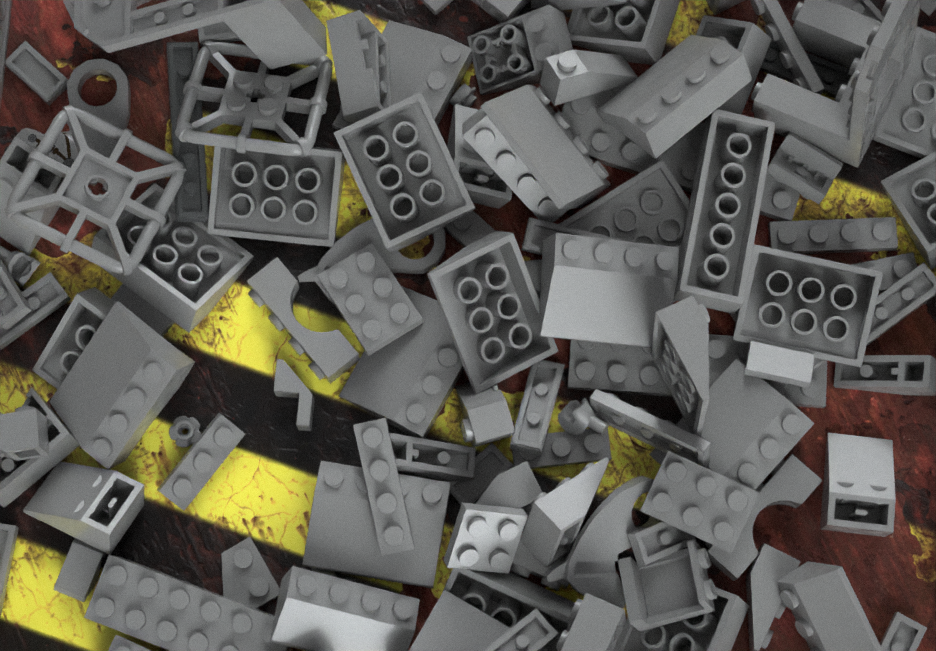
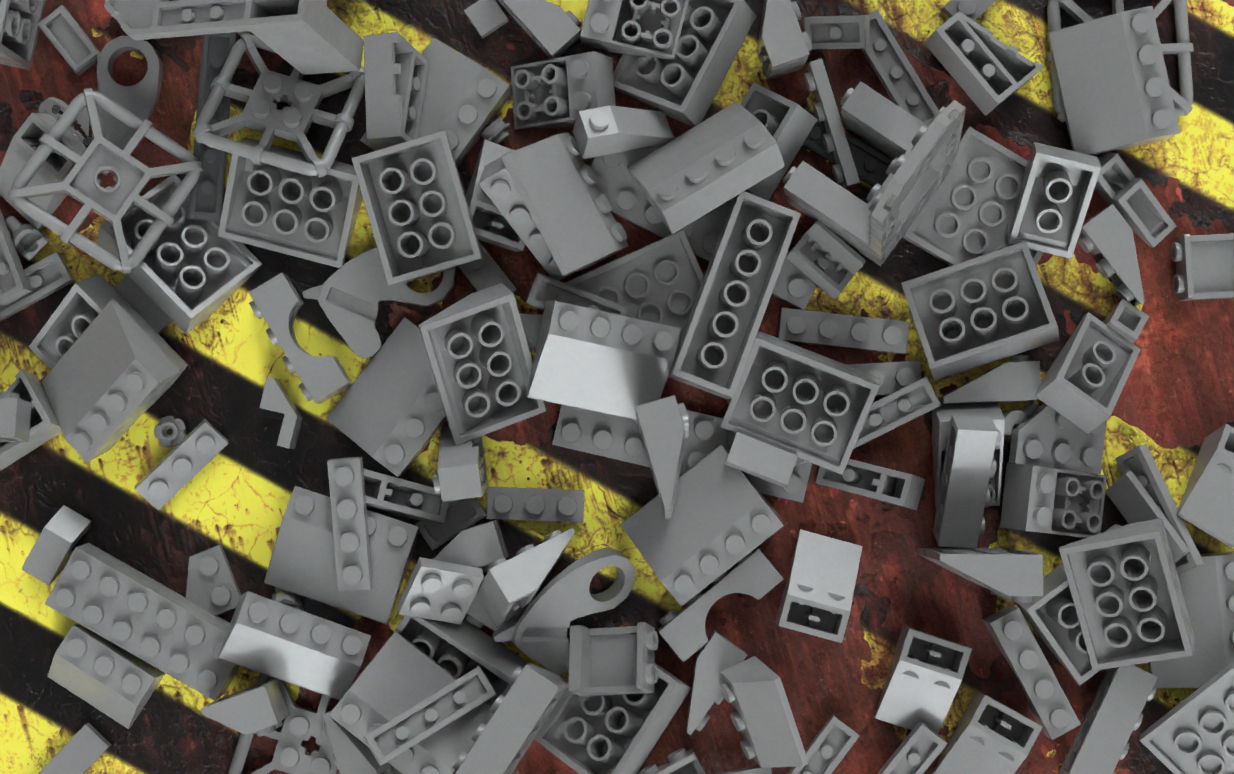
camera: 10 degrees right, 10 degrees up
light grey slope [23,462,144,554] -> none
light grey plate [317,243,423,356] -> none
light grey tile [510,360,565,456] -> none
light grey piece [558,398,609,435] -> none
light grey plate [590,389,711,468] -> none
light grey plate [627,520,697,566] -> none
light grey plate [640,450,760,554] -> none

